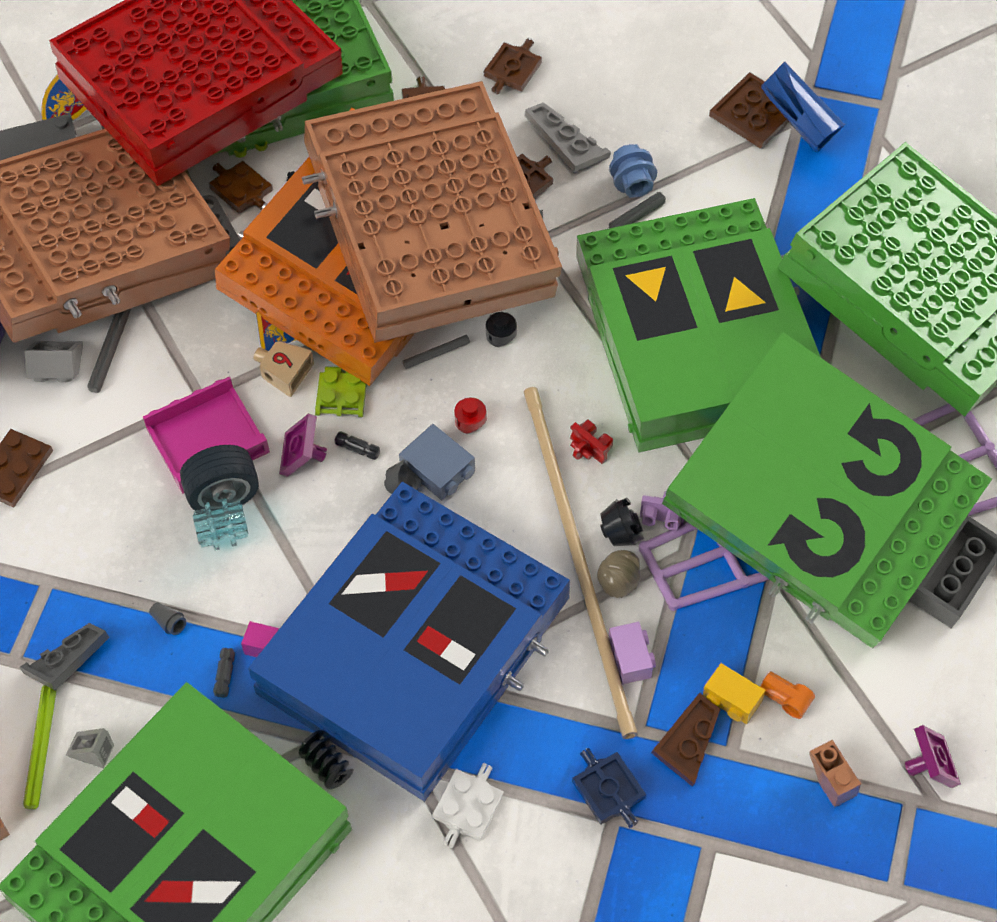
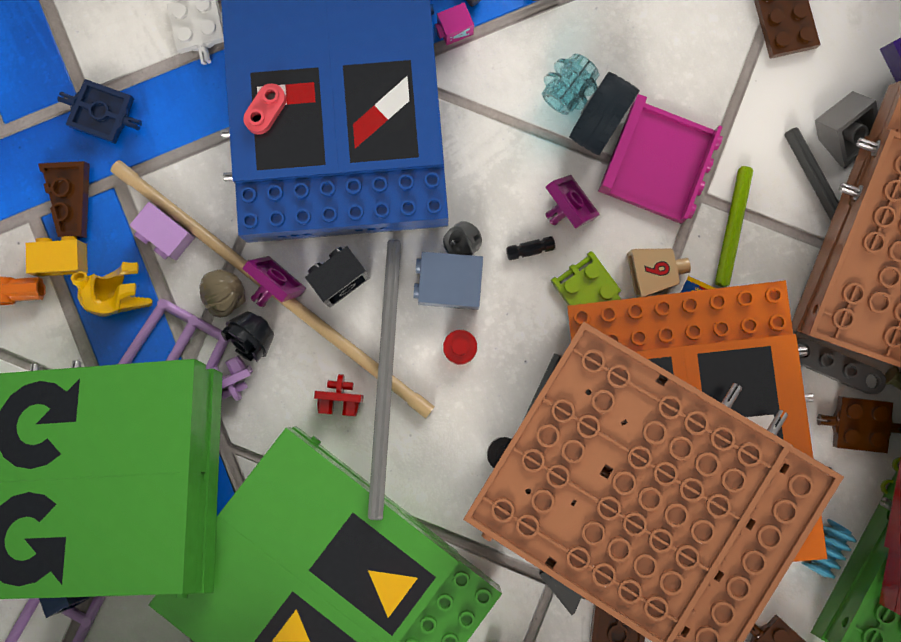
camera: 135 degrees right, 25 degrees up
none -> yellow piece [71,262,153,317]
none -> magenta tile [242,256,306,307]
none -> coral plate [243,83,286,135]
none -> black brick [305,246,370,308]
none -> light grey axle [368,239,401,520]
none -> lime axle [715,166,753,287]

